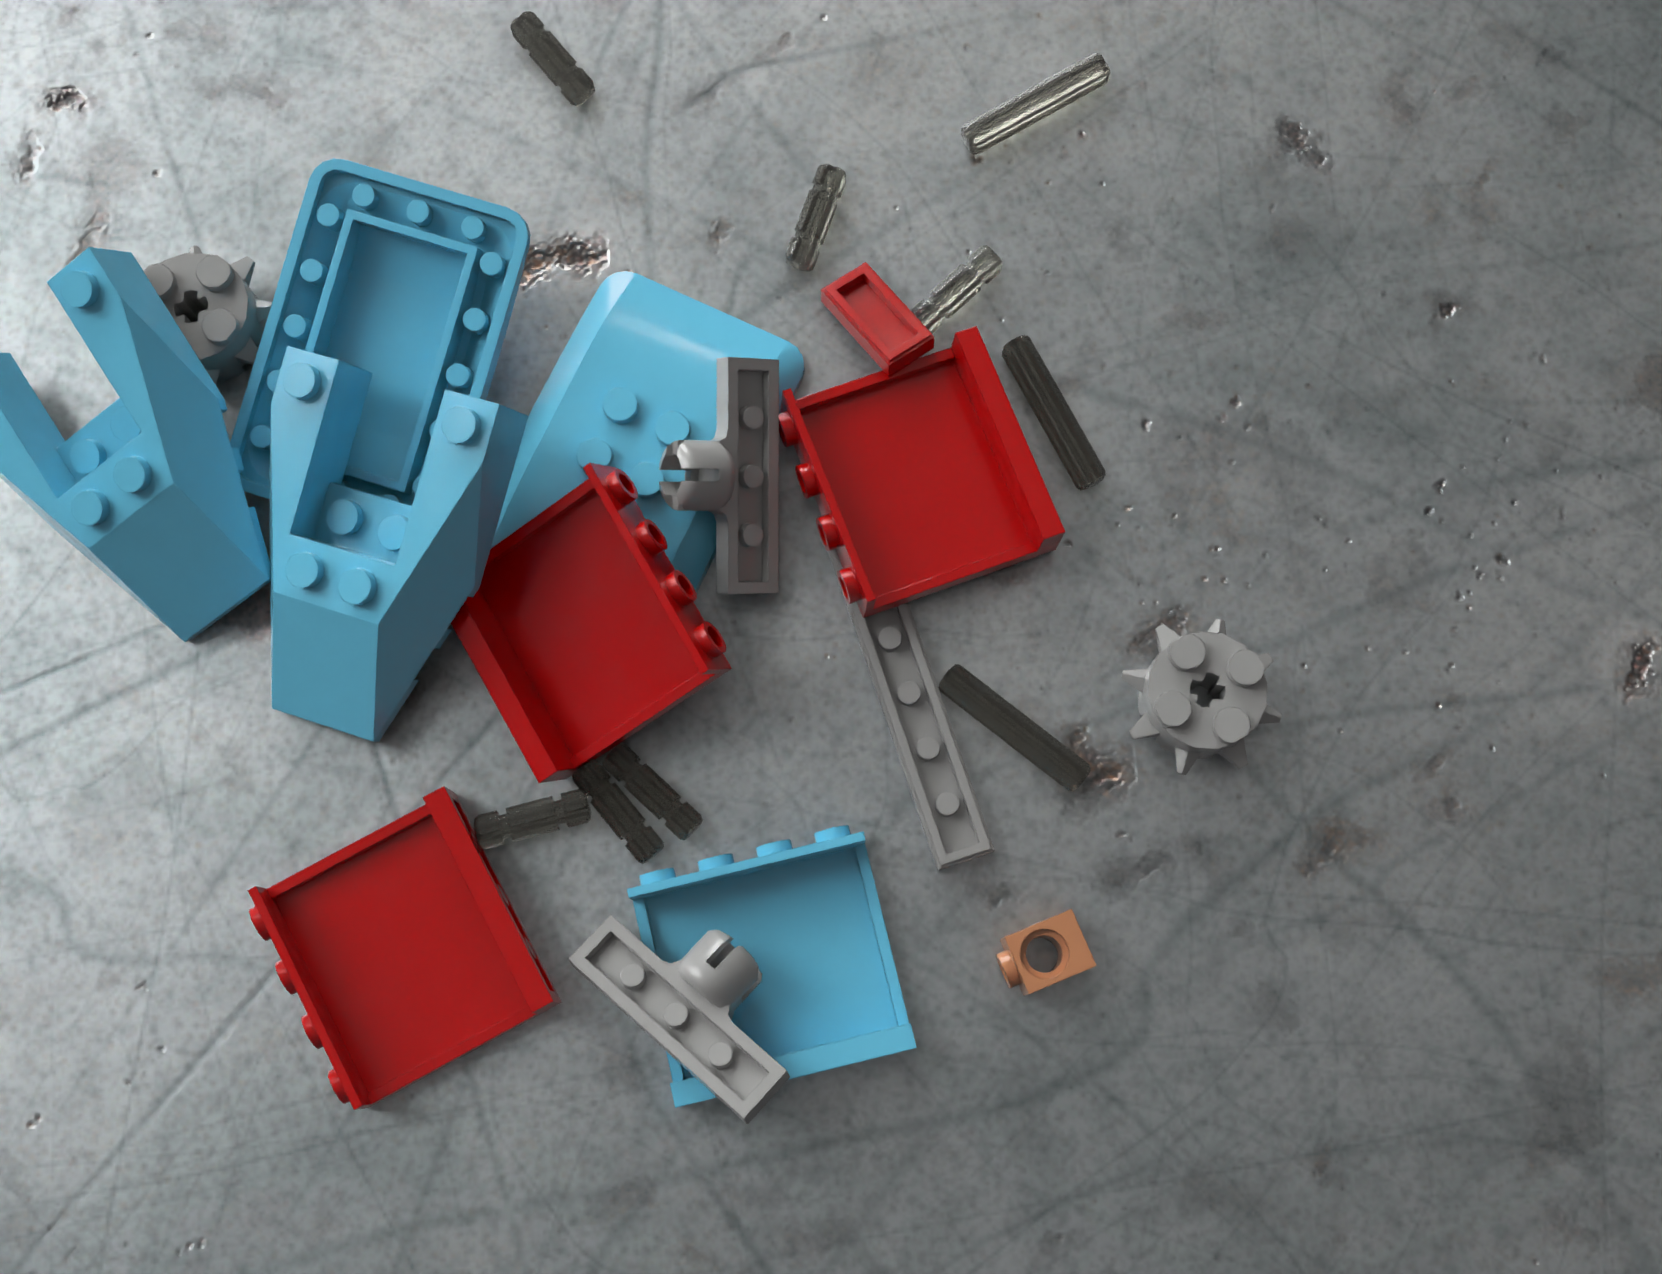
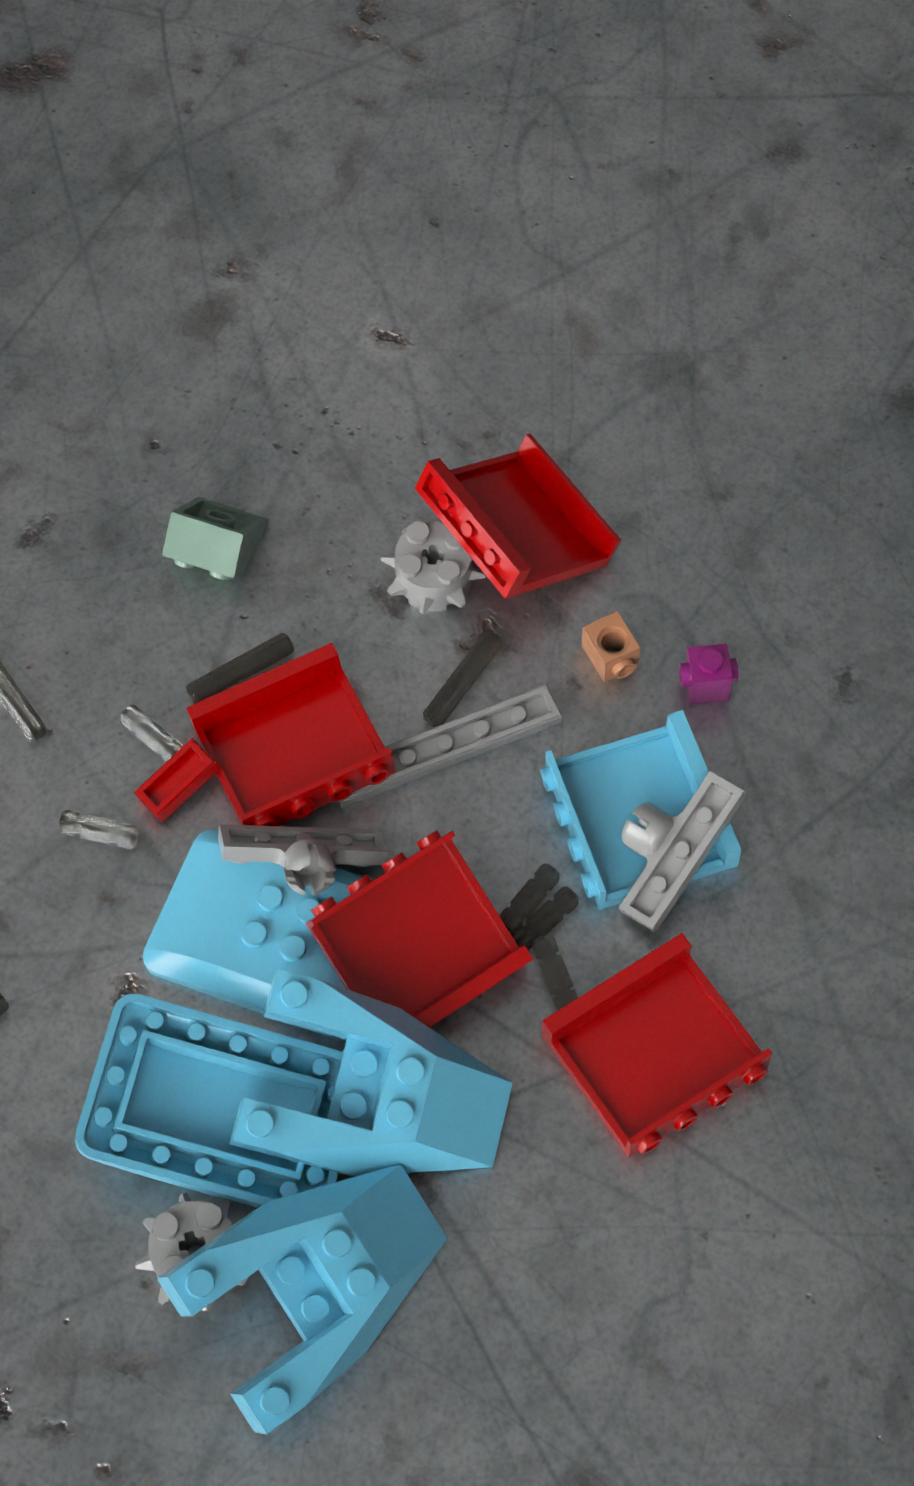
camera: 95 degrees left, 15 degrees down
none -> slope [162,497,269,580]
none -> red panel [415,433,621,599]
none -> magenta brick [679,644,738,705]

